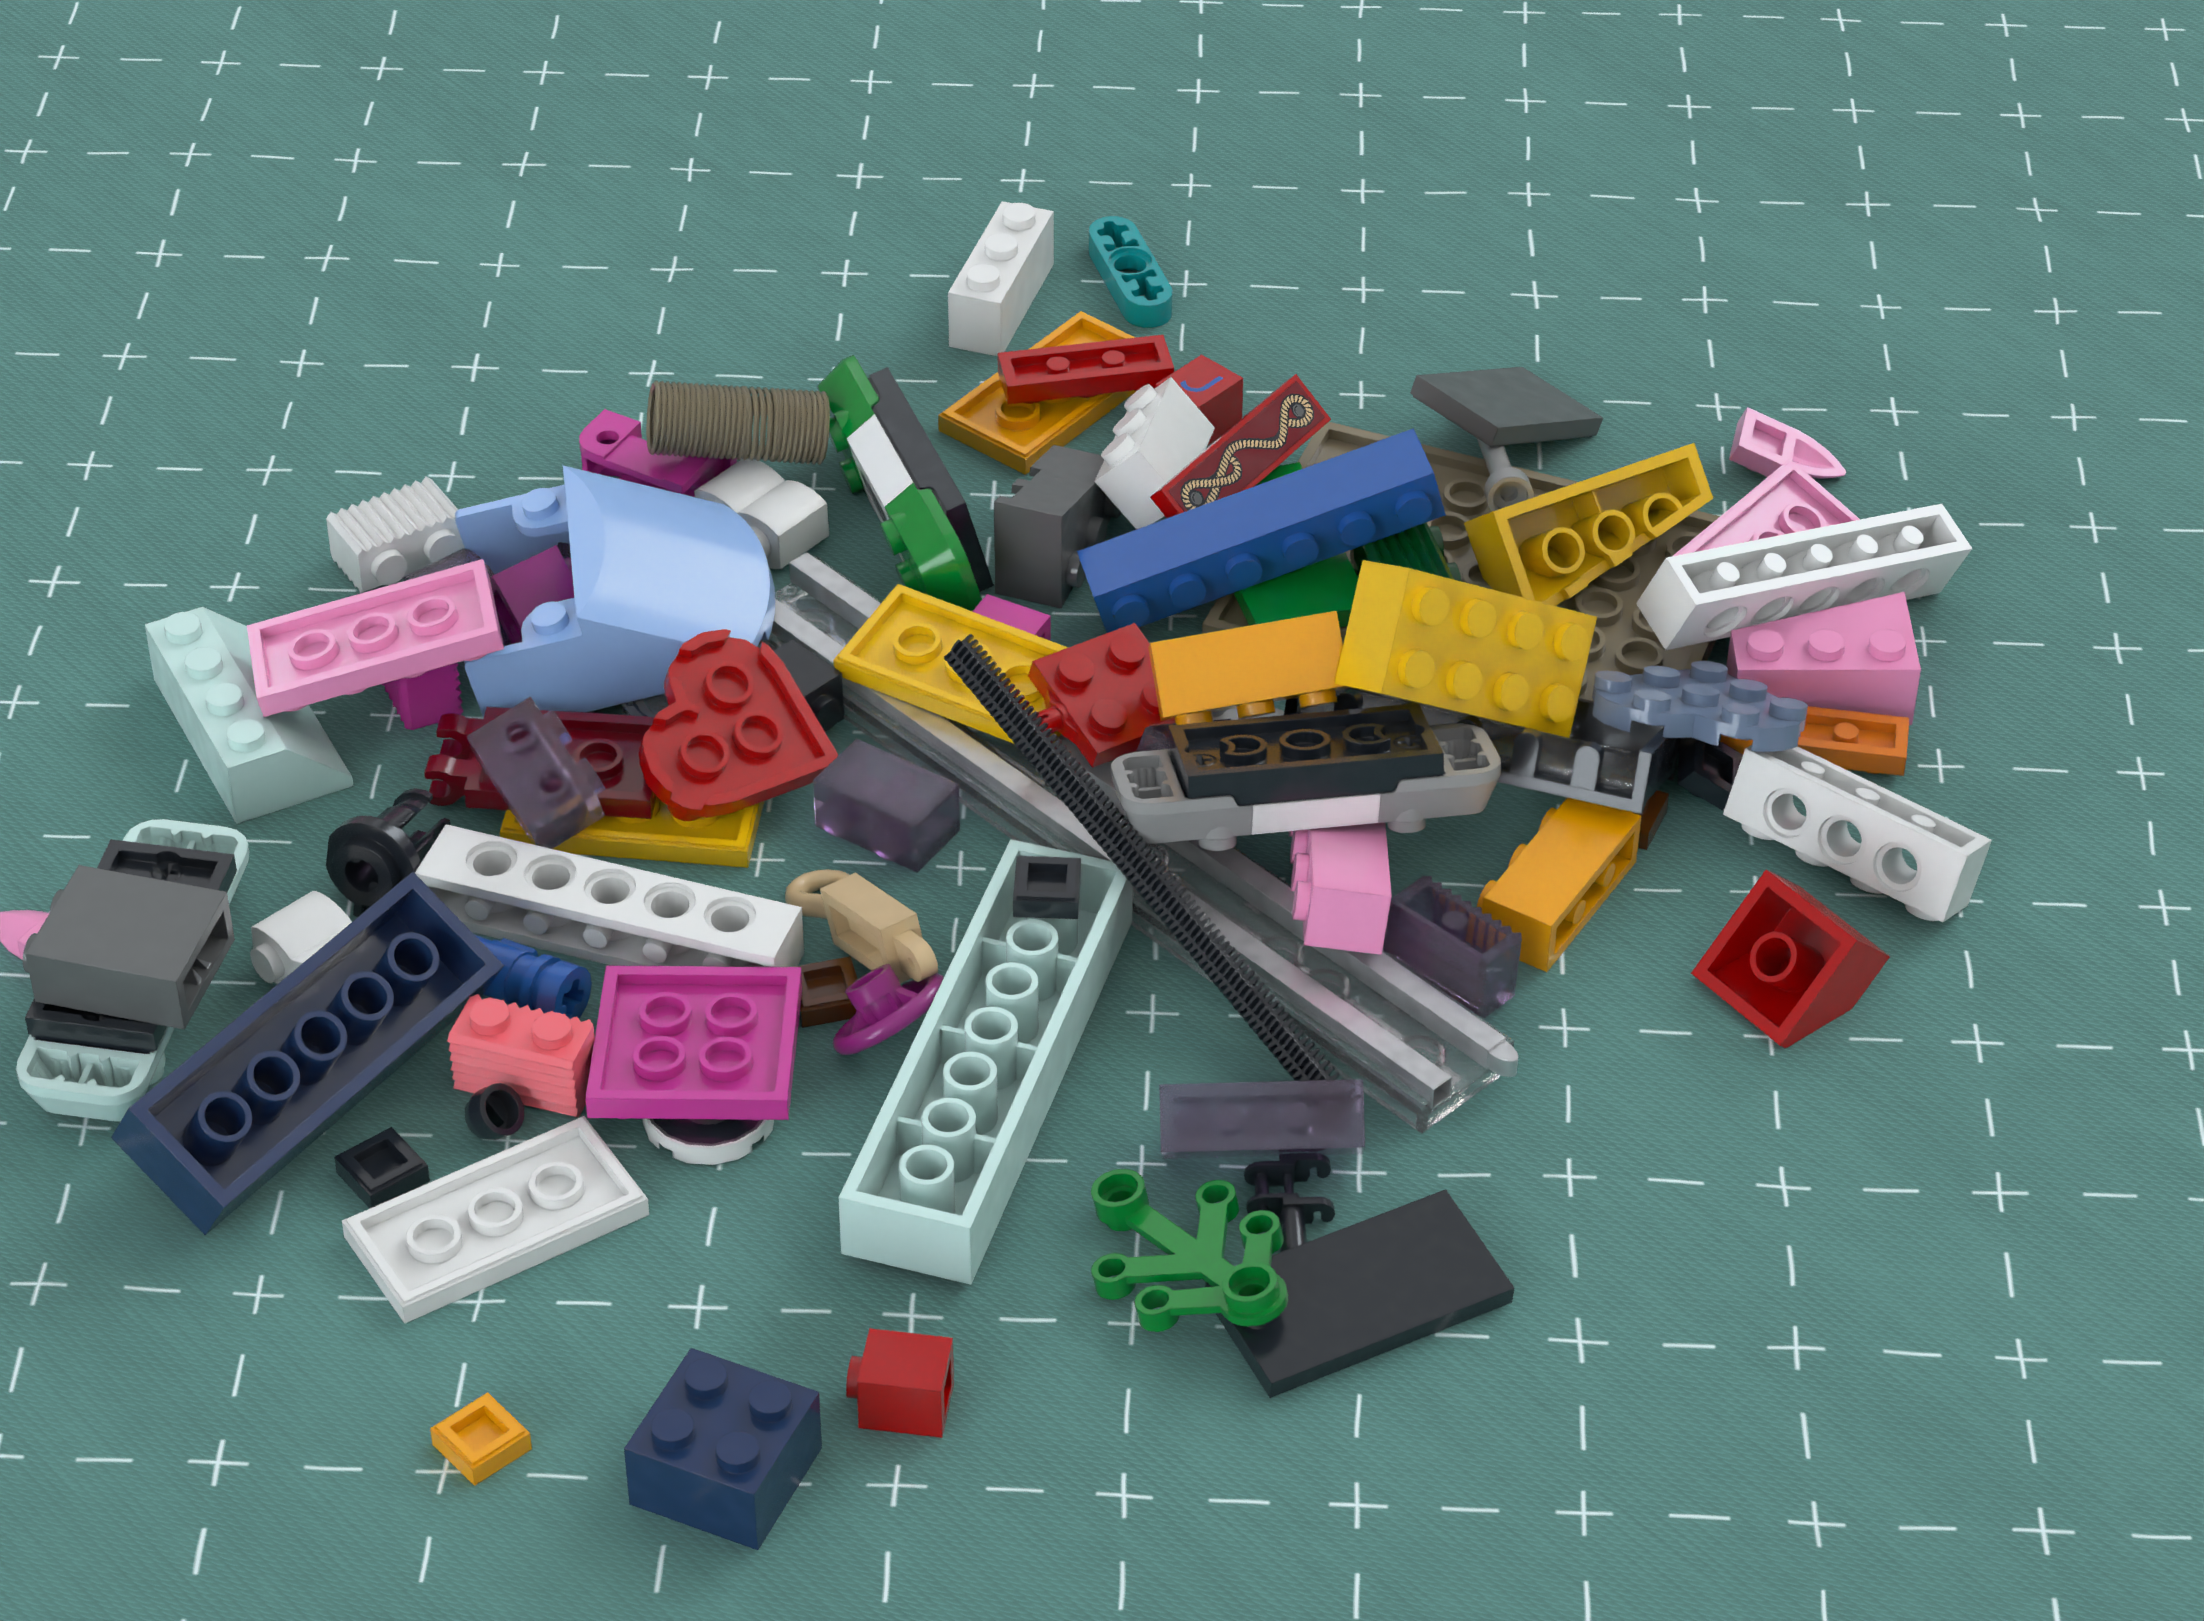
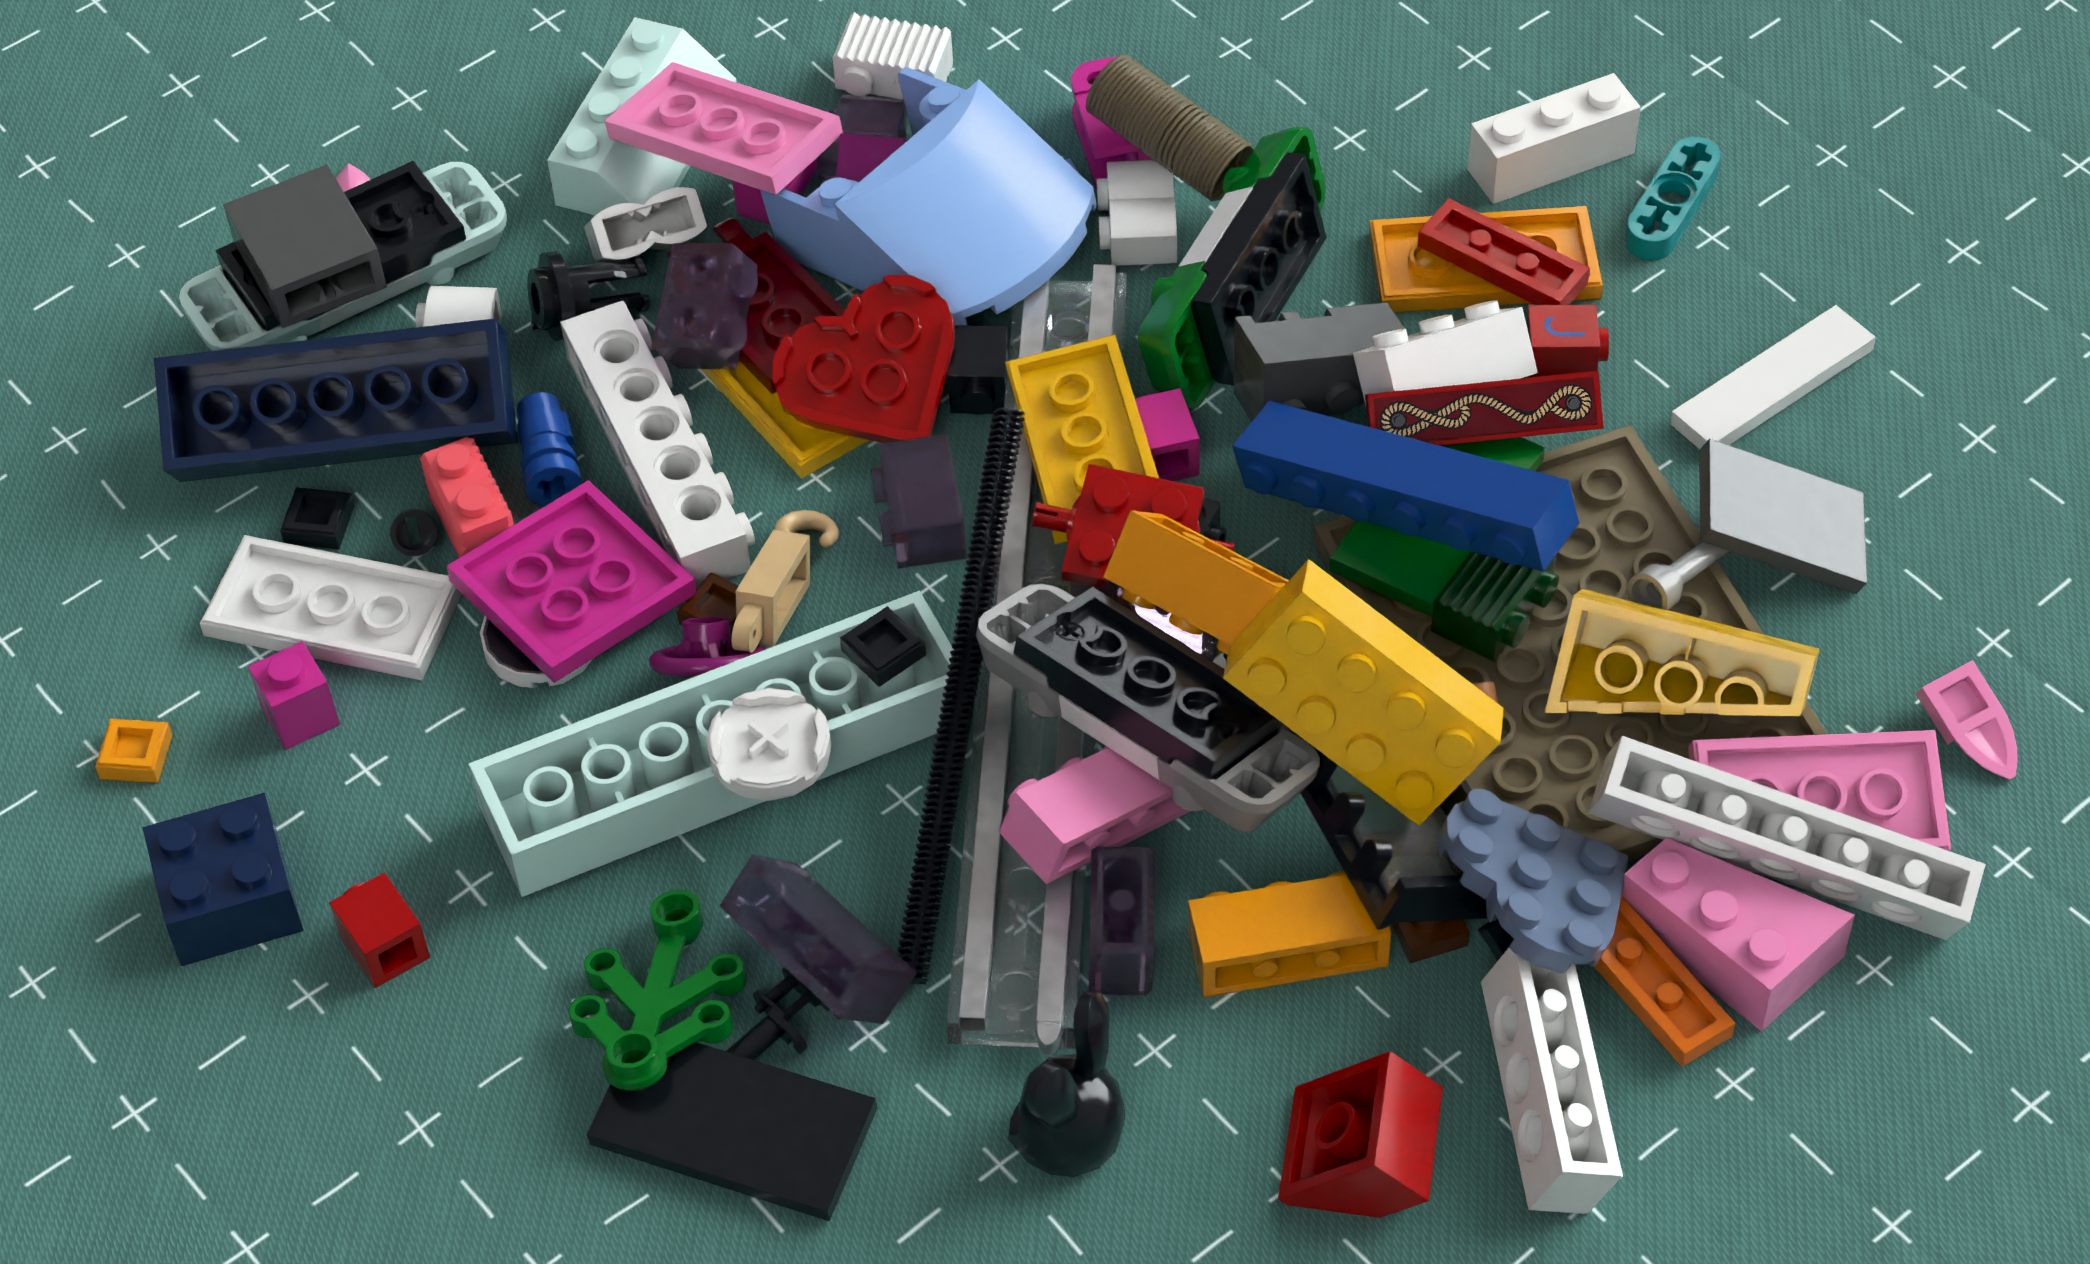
camera: 50 degrees right, 10 degrees up
none -> dark pink brick [248,641,340,750]
none -> white brick [584,187,707,263]
none -> white tile [706,688,832,801]
none -> black piece [1008,992,1126,1177]
none -> white tile [1670,305,1876,449]

